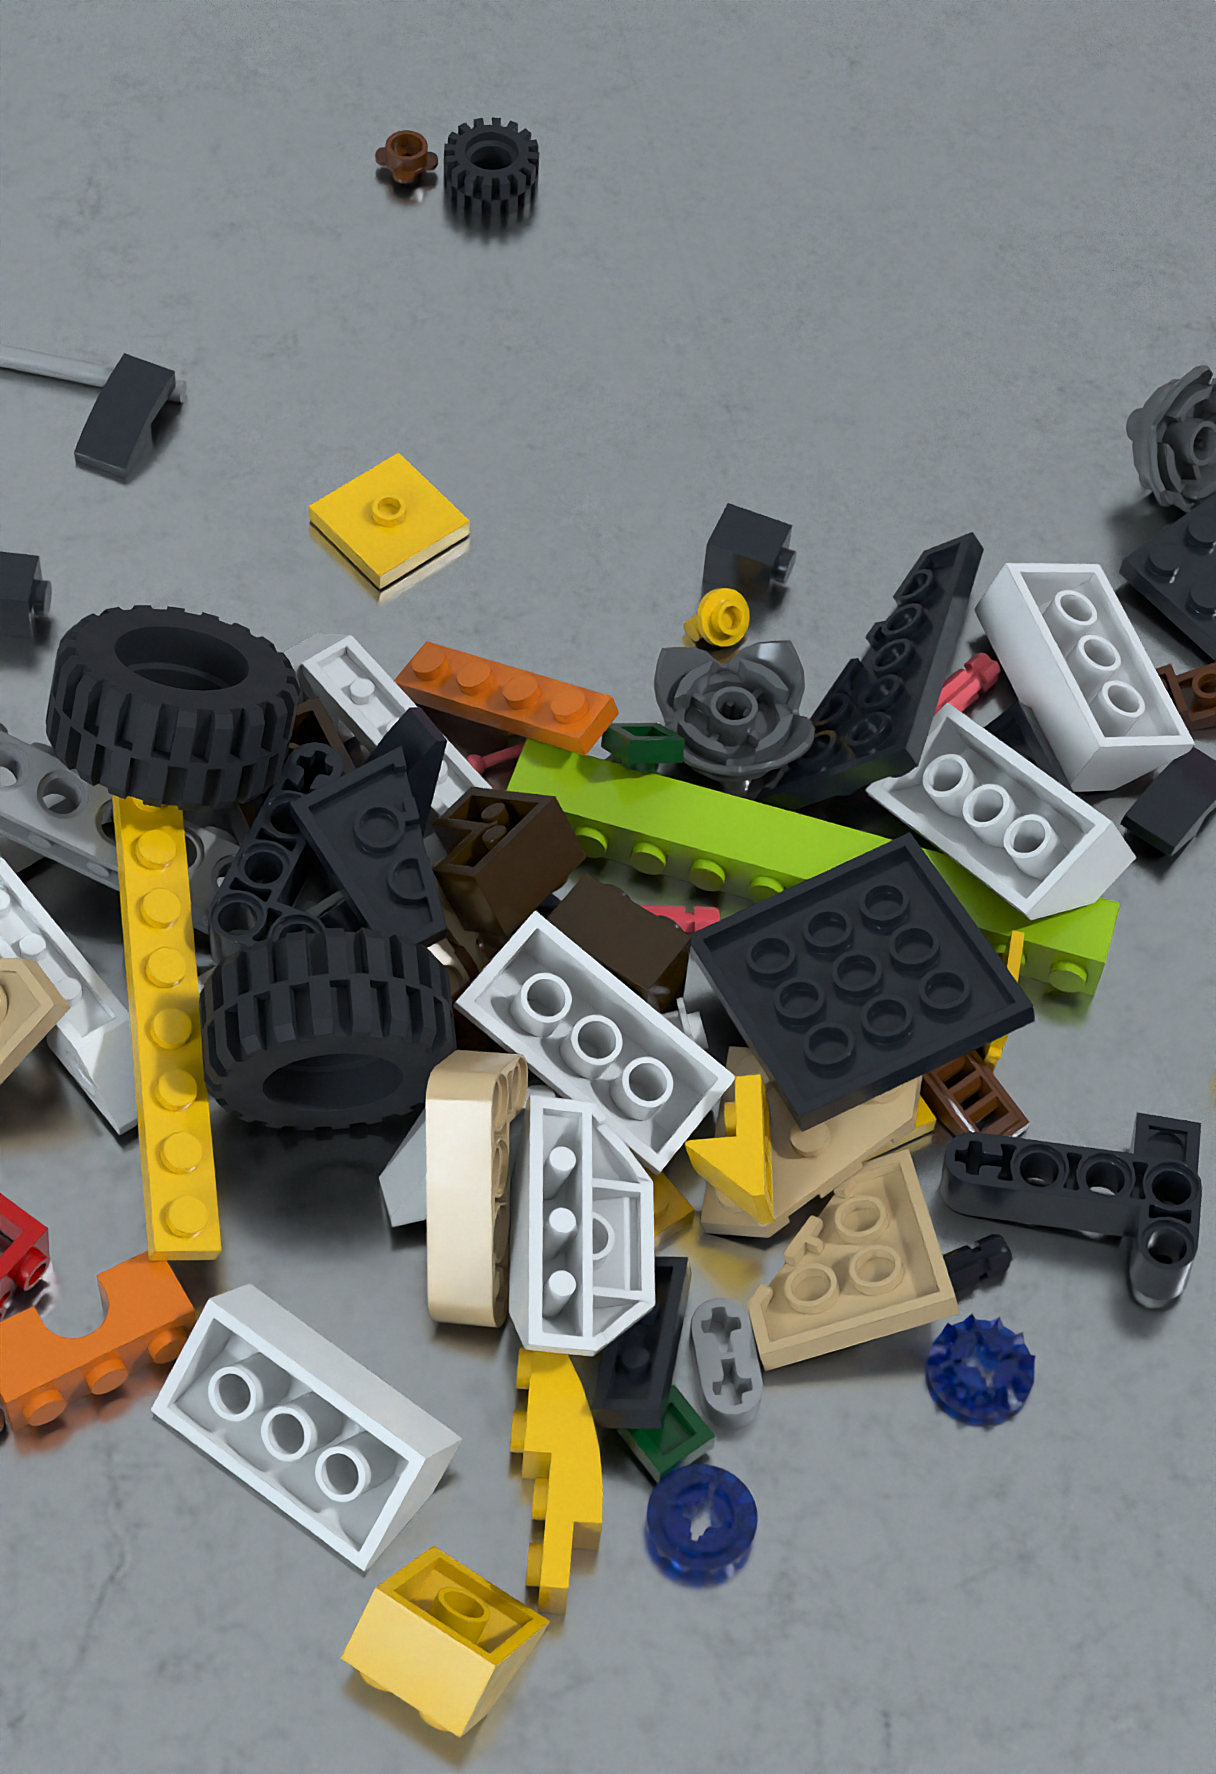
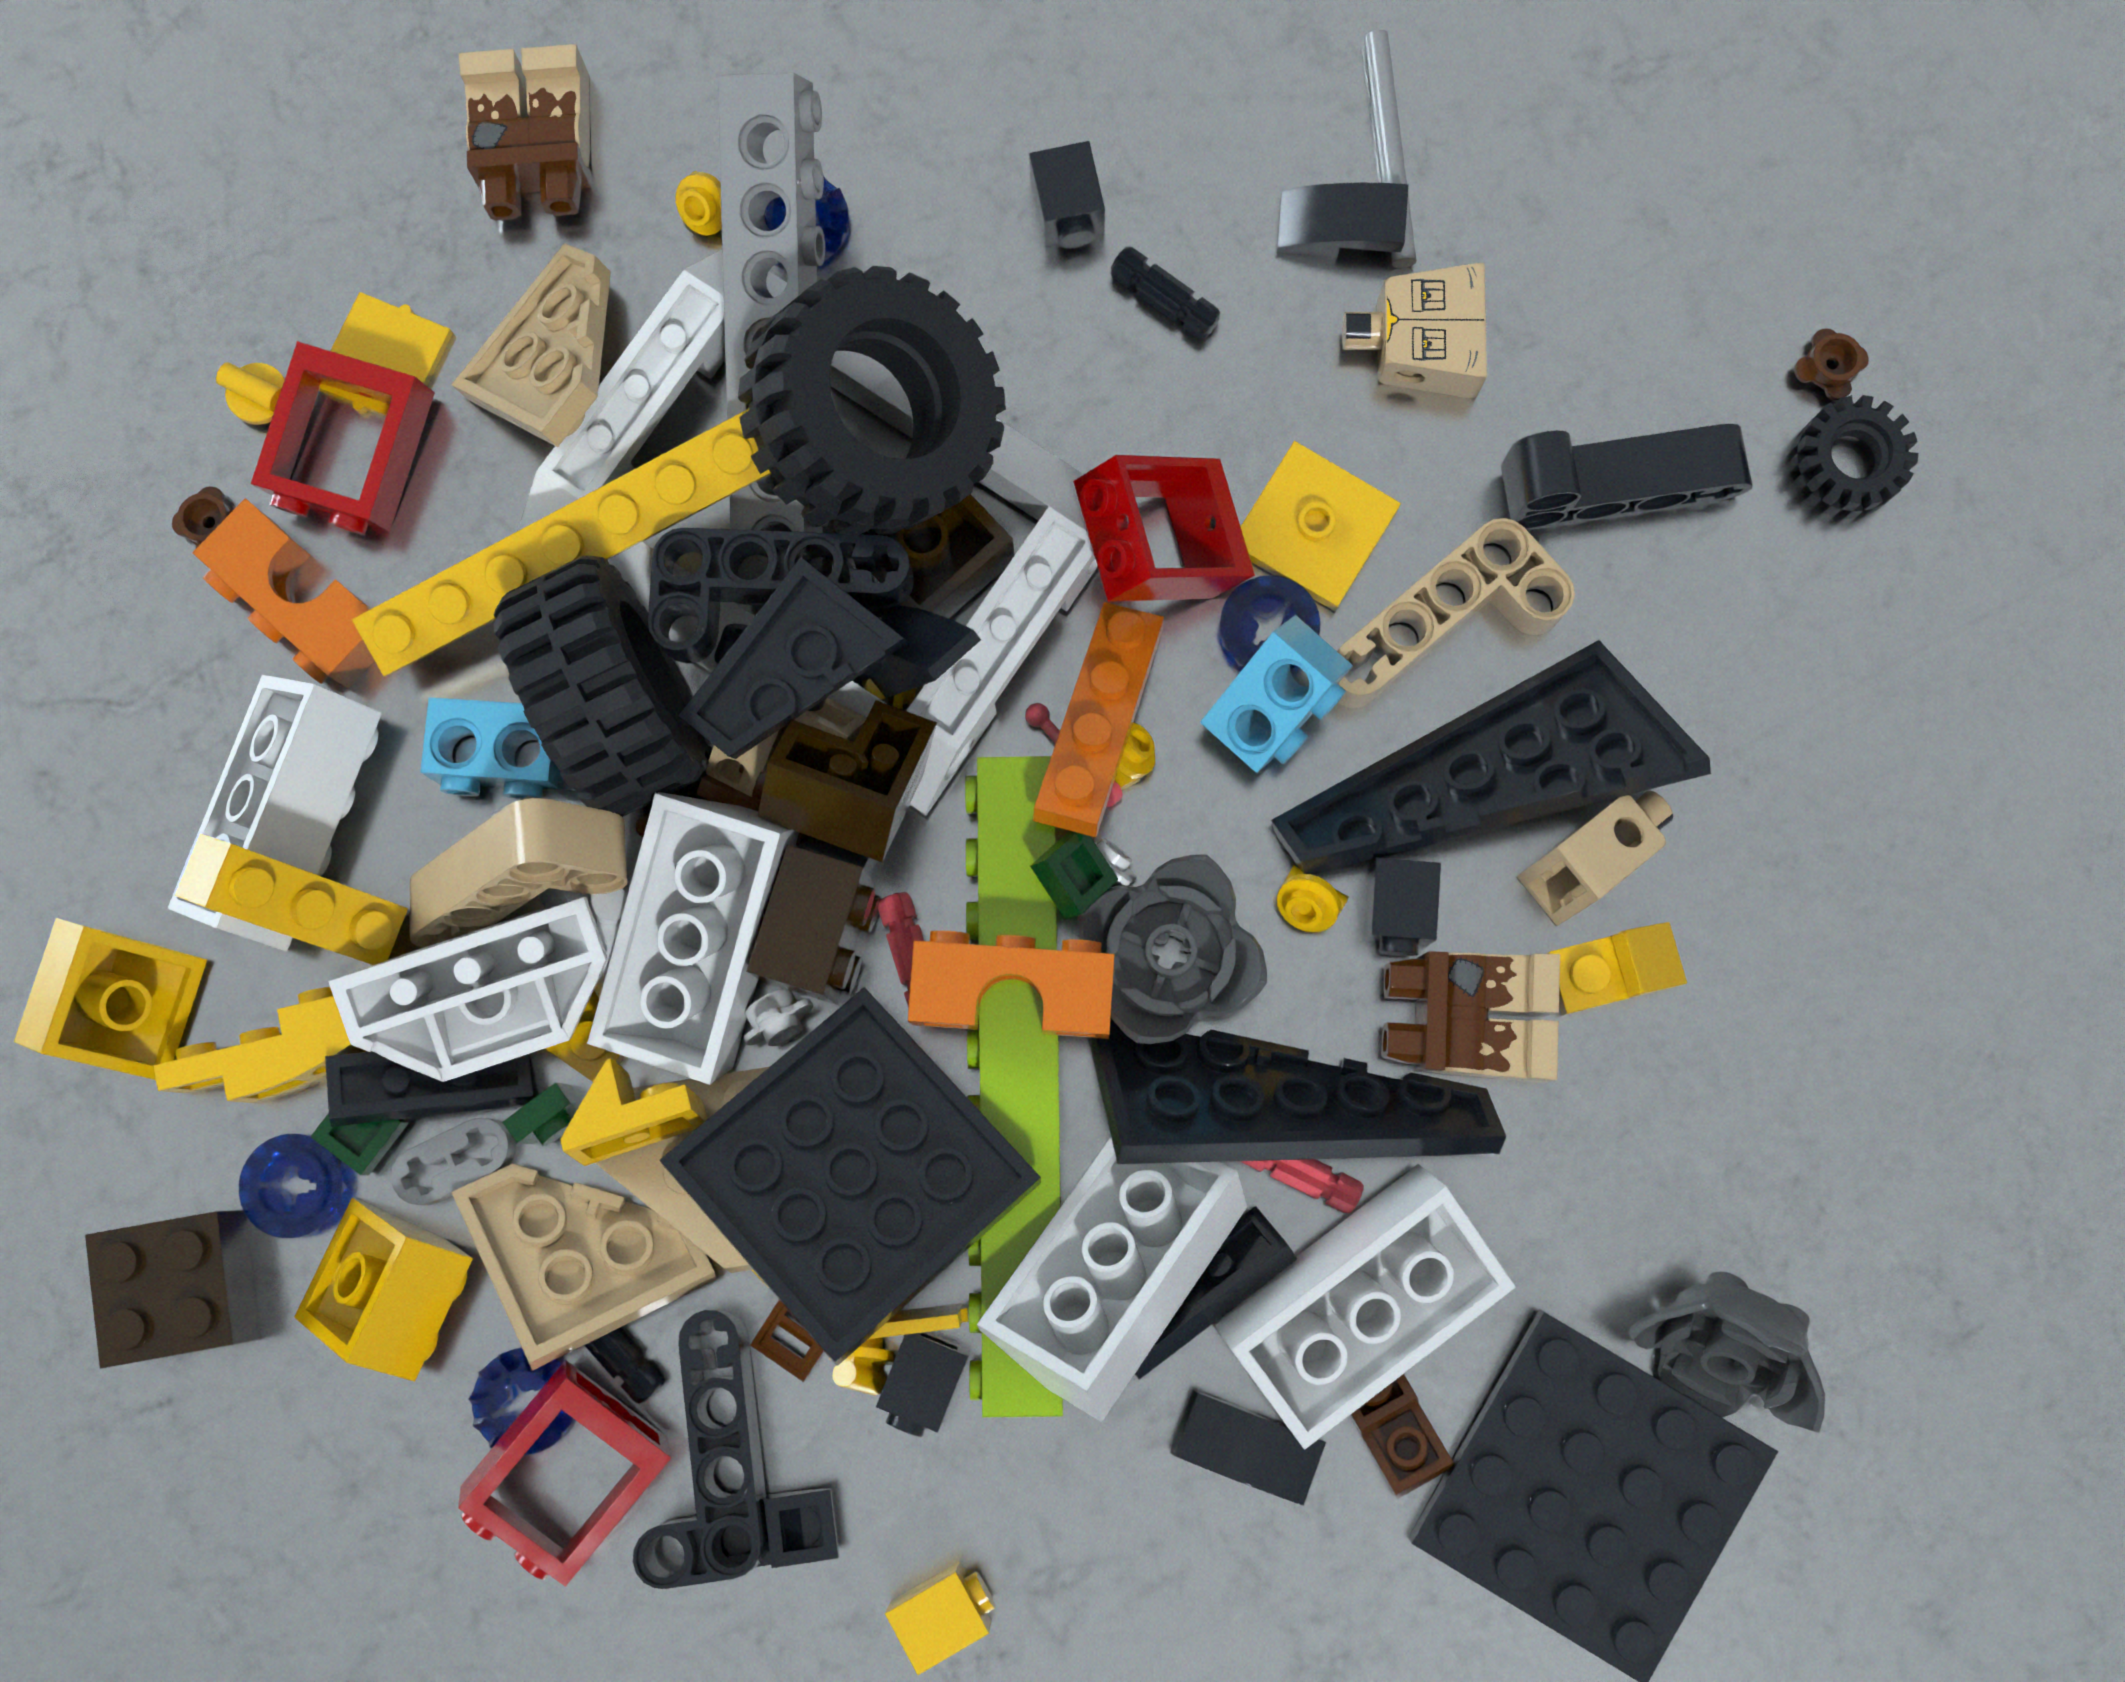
camera: 80 degrees right, 25 degrees up
none -> dark brown brick [85,1210,262,1369]
none -> yellow arch [174,834,408,965]
none -> yellow slope [294,1197,473,1382]
none -> medium azure brick [420,697,564,799]
none -> red window [458,1360,671,1587]
none -> dark green plate [502,1082,582,1146]
none -> yellow plate [829,1338,895,1396]
none -> black brick [876,1332,971,1437]
none -> orange arch [908,931,1115,1039]
none -> red window [1073,455,1255,602]
none -> black axle [1110,246,1220,340]
none -> medium azure brick [1200,615,1353,773]
none -> clear blue gear [1220,575,1321,671]
none -> black wing [1271,640,1711,875]
none -> tan beam [1337,518,1575,708]
none -> tan torso [1342,263,1487,398]
none -> hips [1381,951,1560,1083]
none -> black beam [1501,424,1753,529]
none -> tan torso [1517,791,1673,926]
none -> yellow slope [1546,922,1687,1016]

